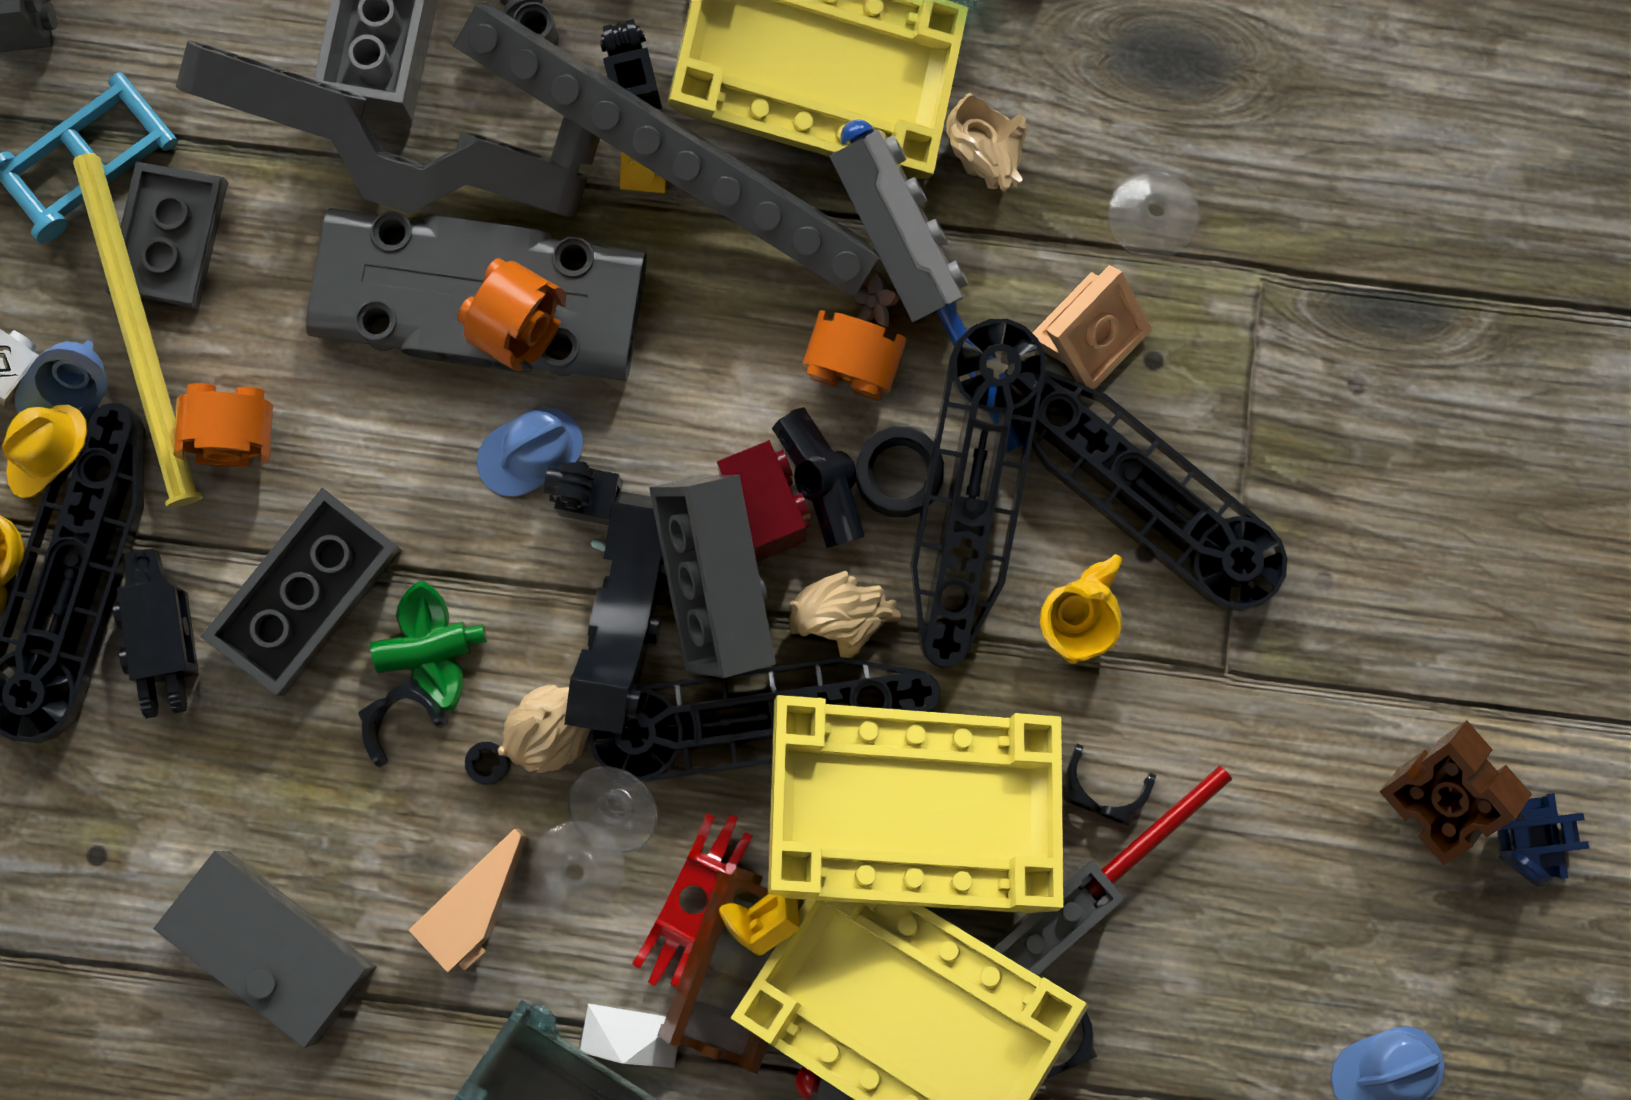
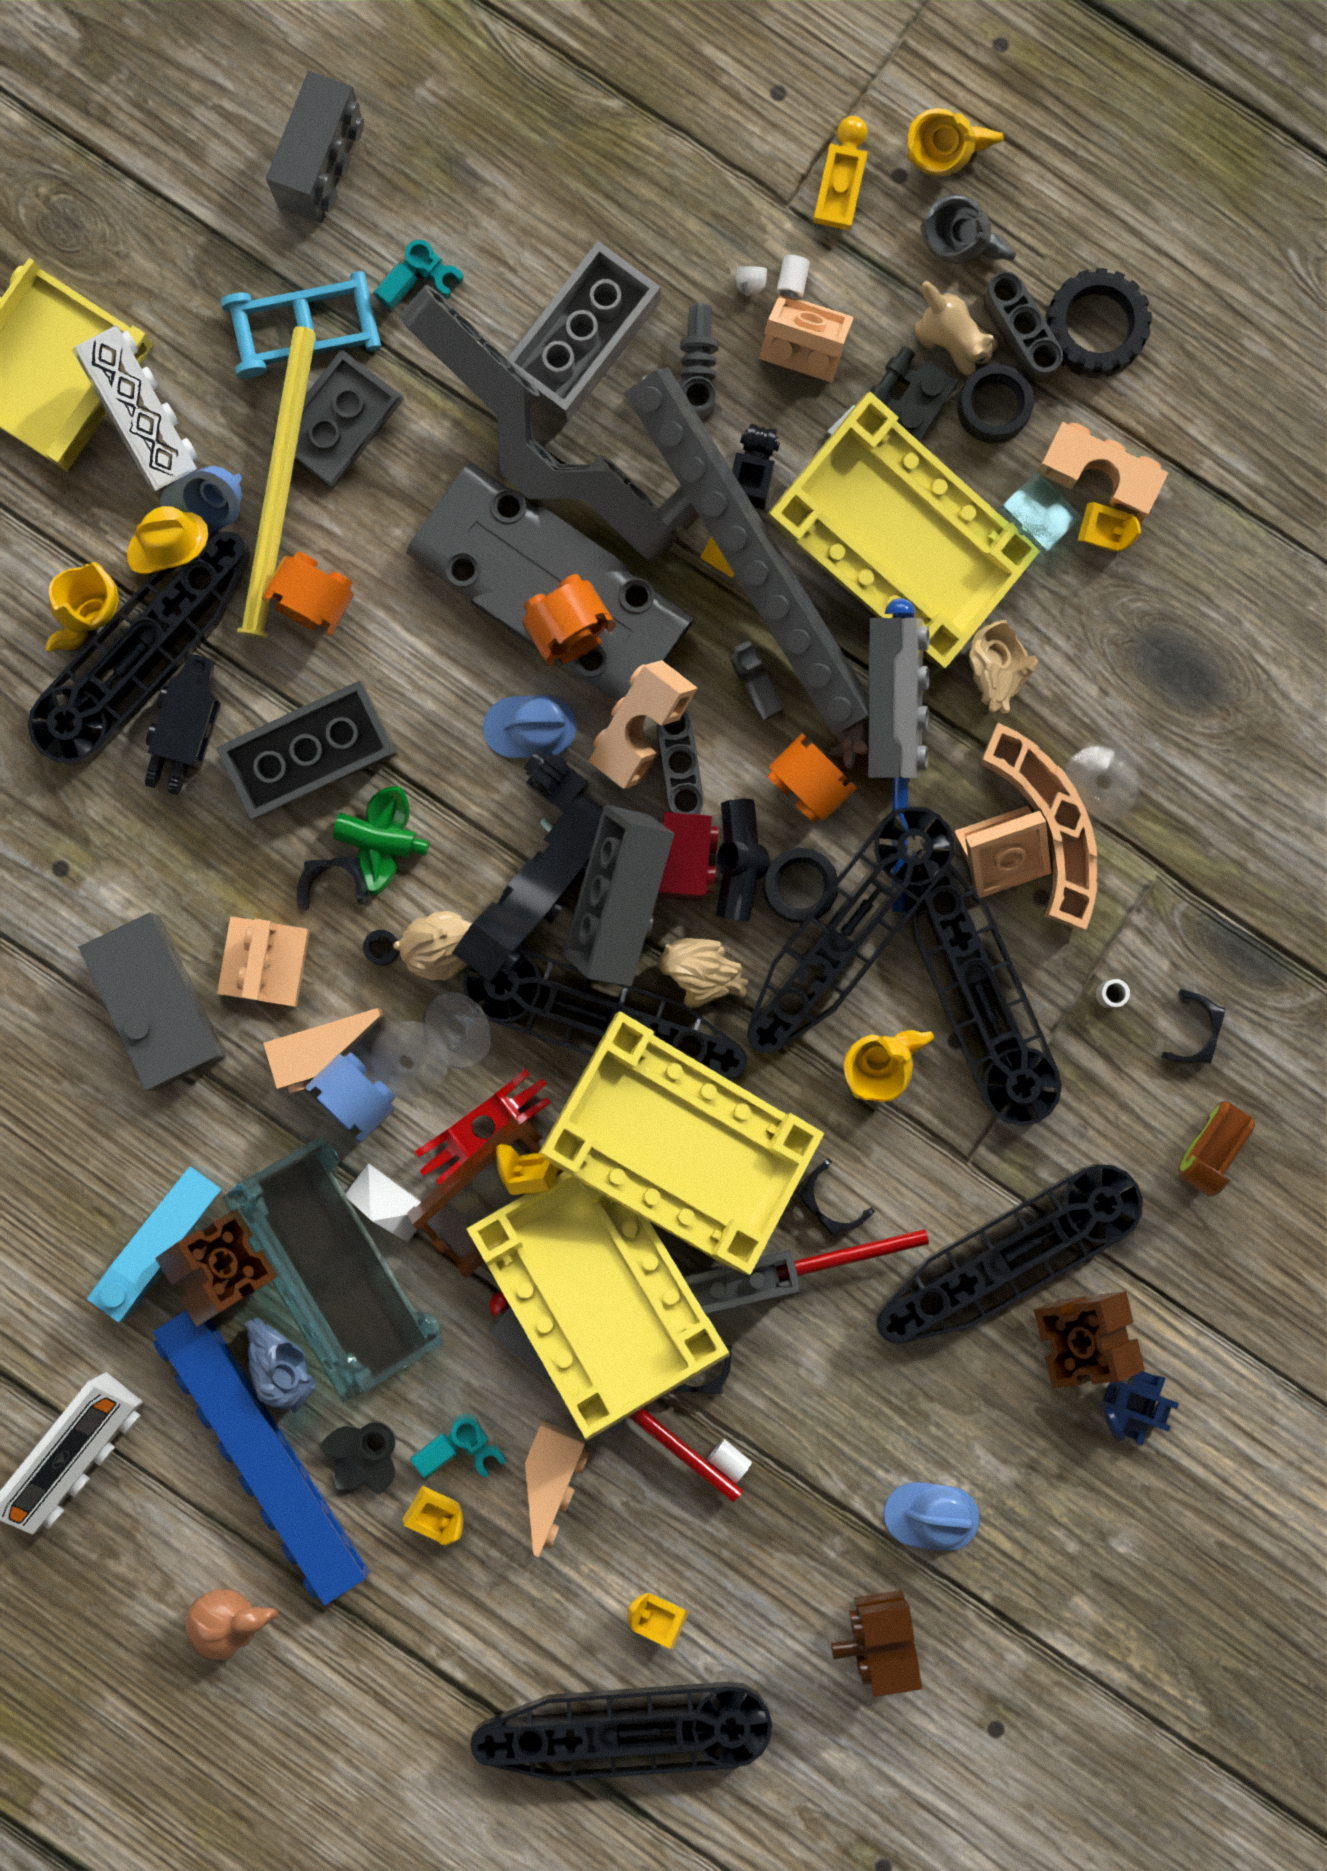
camera: 25 degrees right, 5 degrees up
none -> light nougat bracket [217,916,310,1007]
none -> medium blue brick [304,1052,396,1143]
none -> teal bar [373,240,464,311]
none -> light nougat arch [588,660,698,789]
none -> dark grey beam [657,709,704,815]
none -> dark grey bar [729,640,785,721]
none -> black beam [875,1164,1143,1344]
none -> light nougat brick [979,723,1097,932]
none -> white hinge [1096,979,1130,1008]
none -> black cap [1161,989,1226,1064]
none -> dark orange animal [1178,1101,1255,1197]

